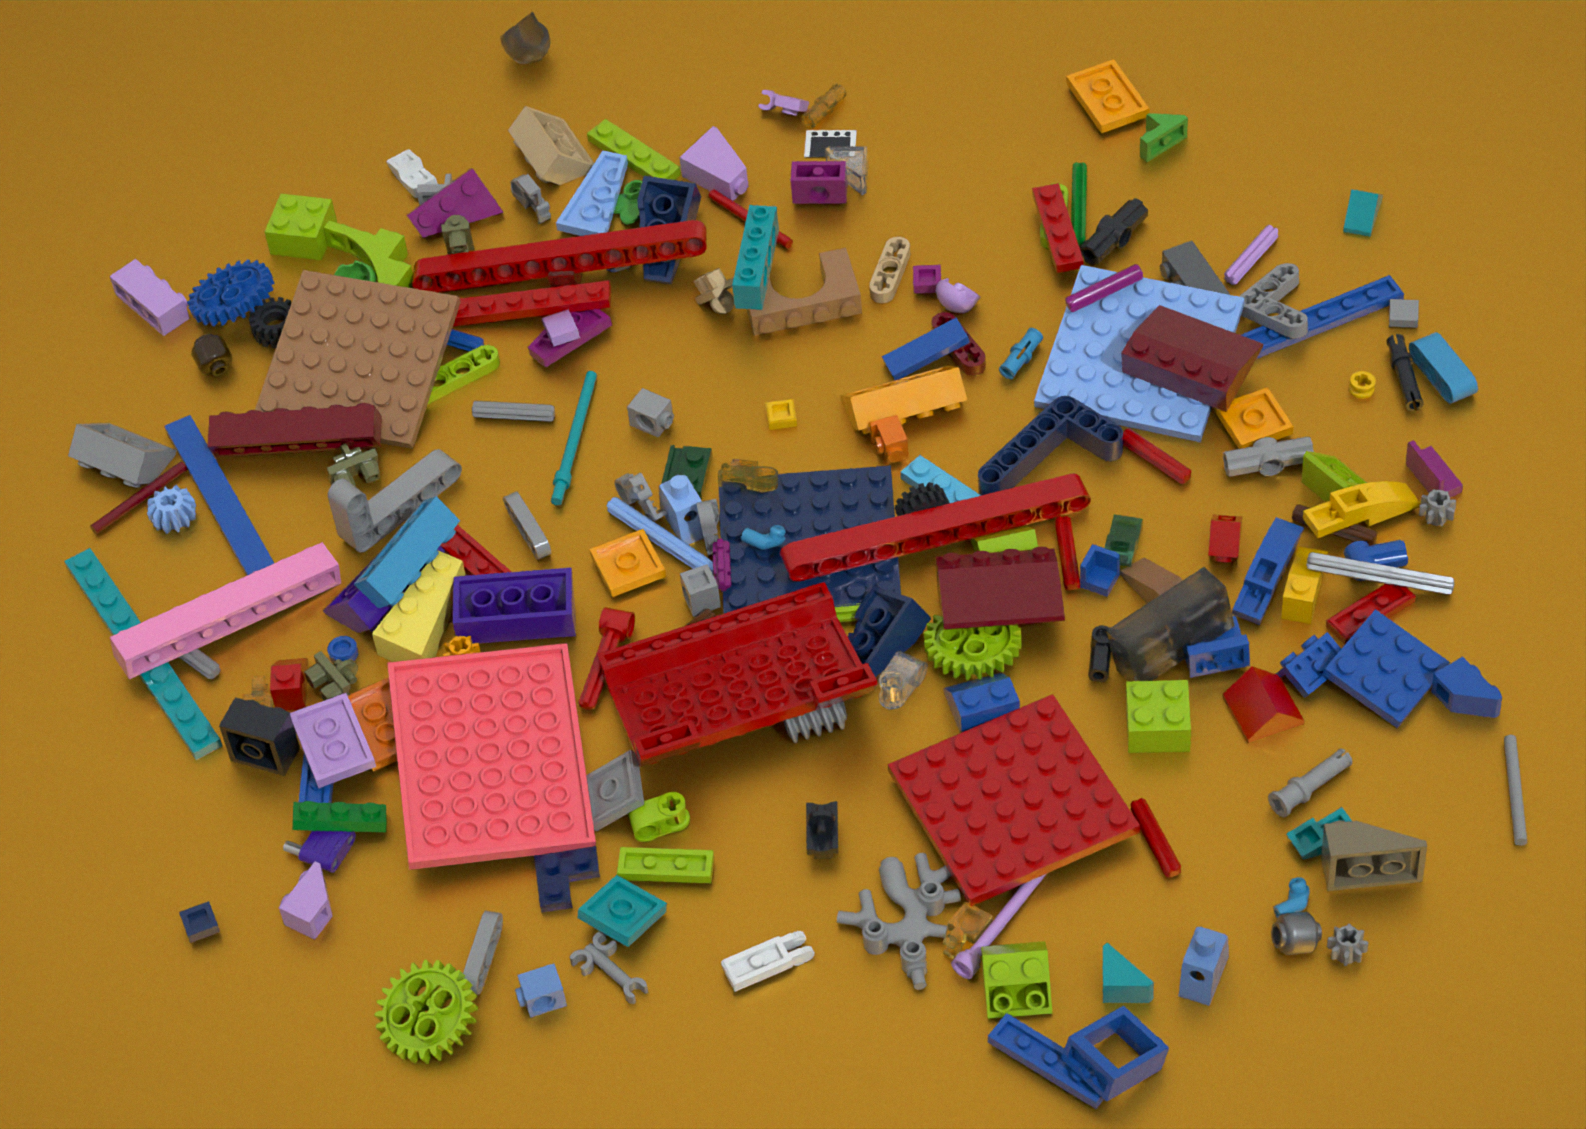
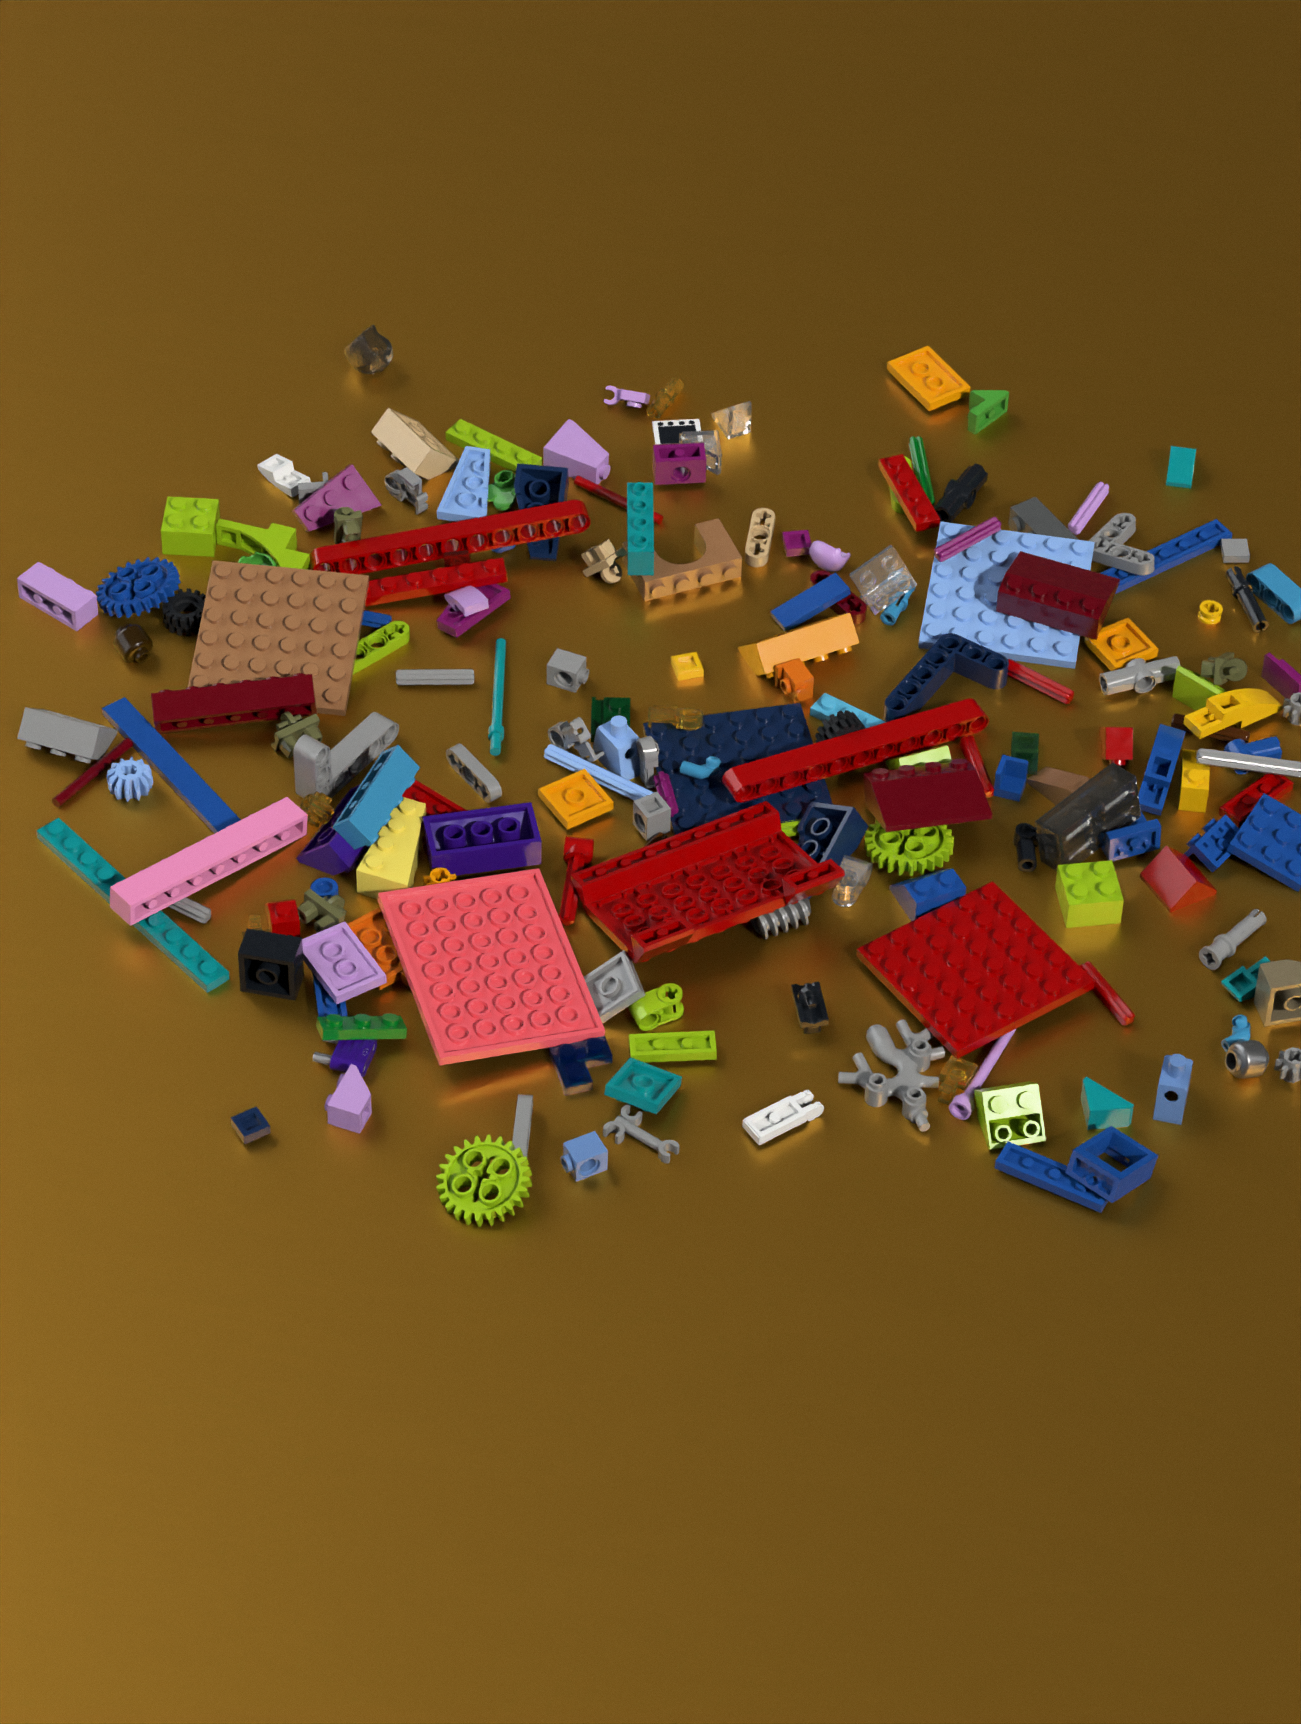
camera: 15 degrees left, 5 degrees down
none -> clear yellow gear [300,791,334,827]
none -> clear slope [711,401,752,439]
none -> clear bracket [849,545,917,615]
none -> olive hips [1201,652,1248,685]

